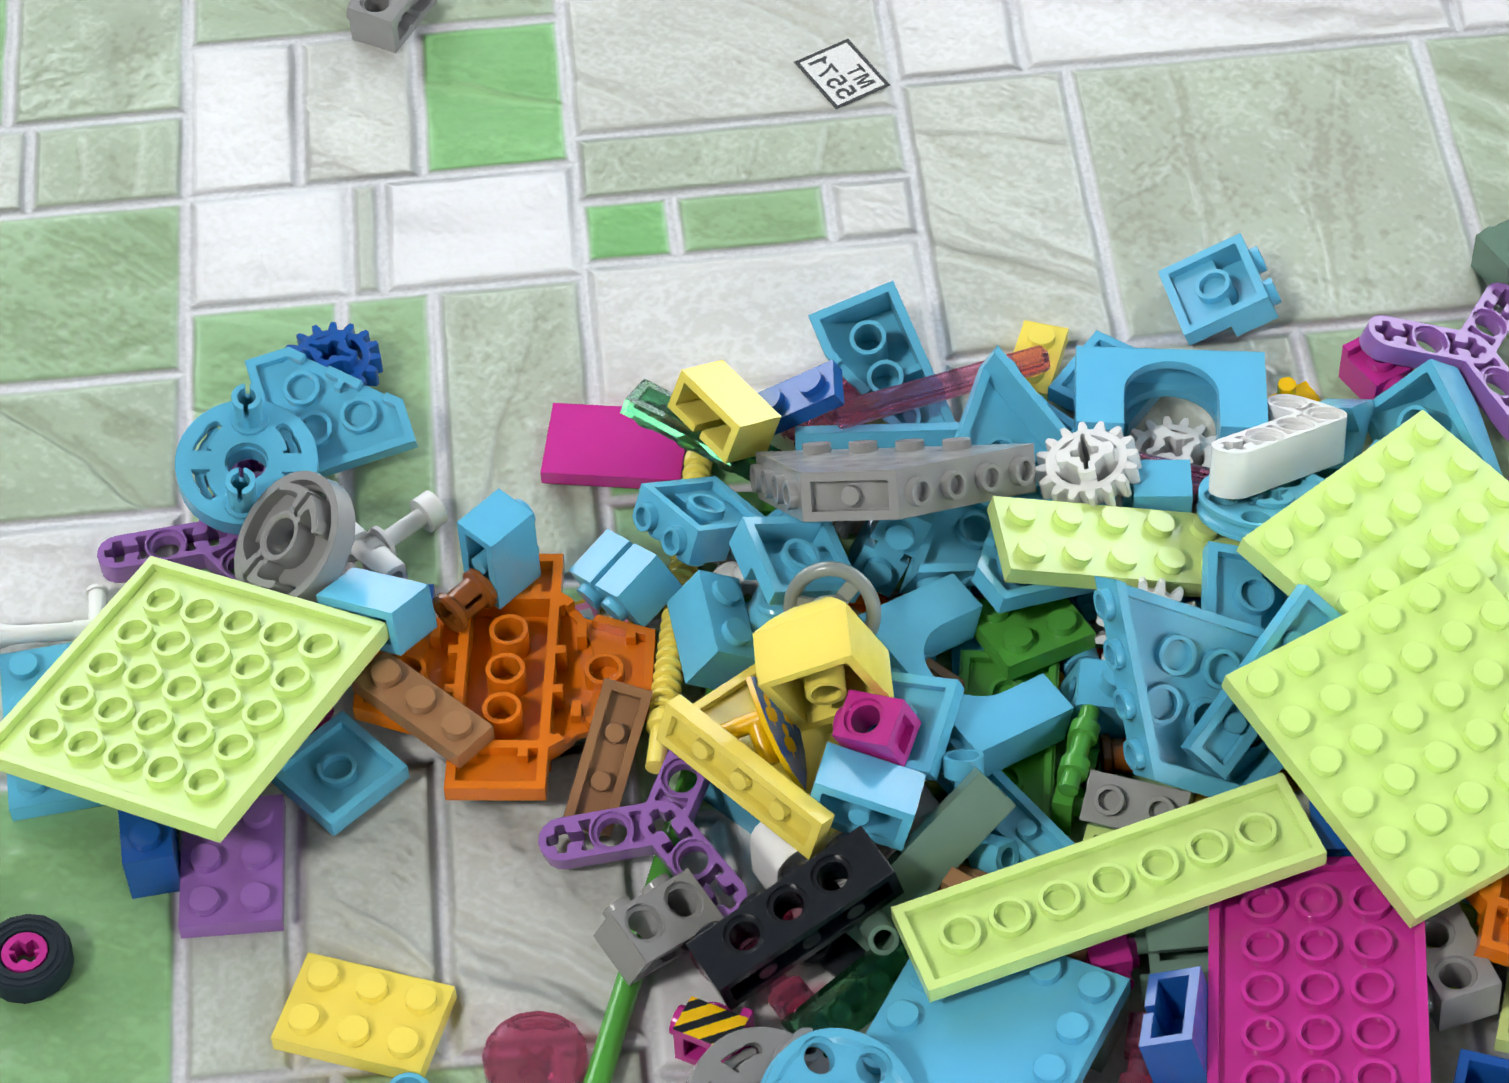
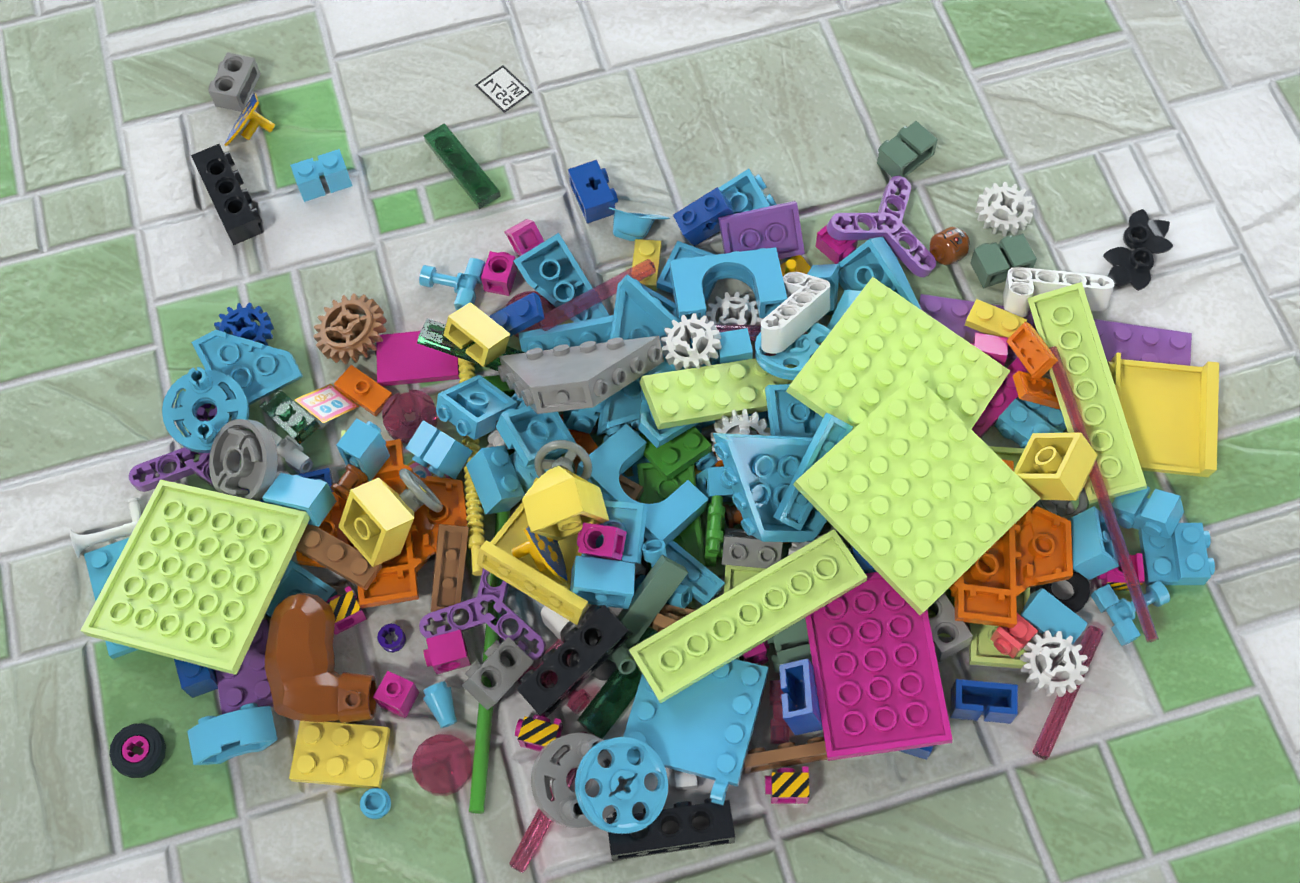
camera: 10 degrees left, 15 degrees up
none -> medium azure brick [187,703,278,765]
none -> black brick [191,144,262,246]
none -> yellow shield [224,93,275,147]
none -> clear green plate [259,388,320,445]
none -> dark orange piece [265,593,377,723]
none -> medium azure piece [290,149,353,202]
none -> sticker [295,384,359,423]
none -> medium nougat gear [313,293,387,364]
none -> brick [326,586,367,635]
none -> orange plate [334,365,393,417]
none -> light yellow piece [338,469,443,567]
none -> dark pink brick [373,671,420,719]
none -> dark purple bush [377,623,406,653]
none -> clear pink plate [382,390,438,443]
none -> medium azure bar [419,258,485,310]
none -> clear green plate [423,123,501,209]
none -> dark pink brick [423,629,471,675]
none -> medium azure cone [423,681,458,729]
none -> dark pink brick [481,251,518,296]
none -> dark pink brick [504,219,544,256]
none -> blue brick [568,160,618,224]
none -> medium azure piece [609,207,670,241]
none -> blue brick [673,187,735,247]
none -> medium lavender plate [718,201,805,259]

